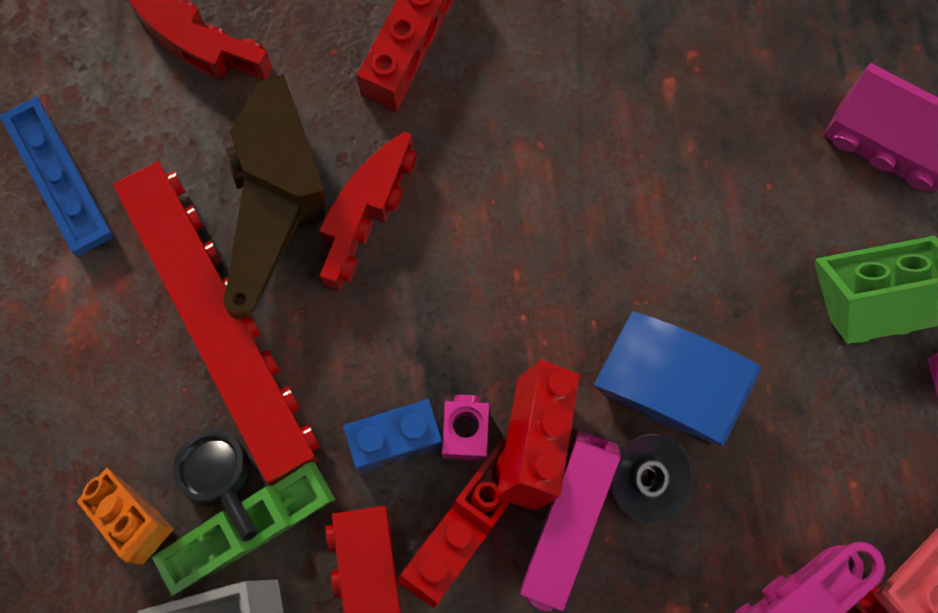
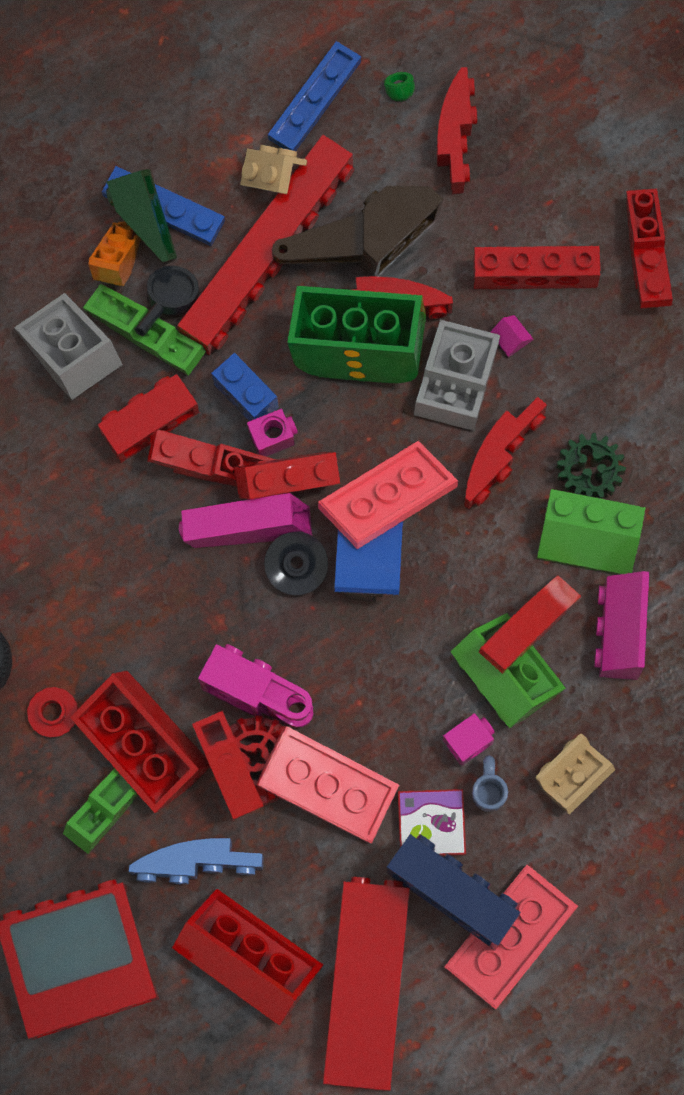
camera: 70 degrees right, 0 degrees up
none -> blue plate [102,166,225,246]
none -> dark green slope [106,169,177,262]
none -> tan bracket [240,145,307,194]
none -> green brick [287,286,426,383]
none -> coral tile [318,441,458,549]
none -> green piece [384,72,415,102]
none -> light grey slope [414,319,501,431]
none -> red slope [464,397,547,510]
none -> red slope [479,575,581,674]
none -> dark pink slope [490,315,533,358]
none -> bright green slope [537,489,646,575]
none -> dark green gear [556,433,626,499]

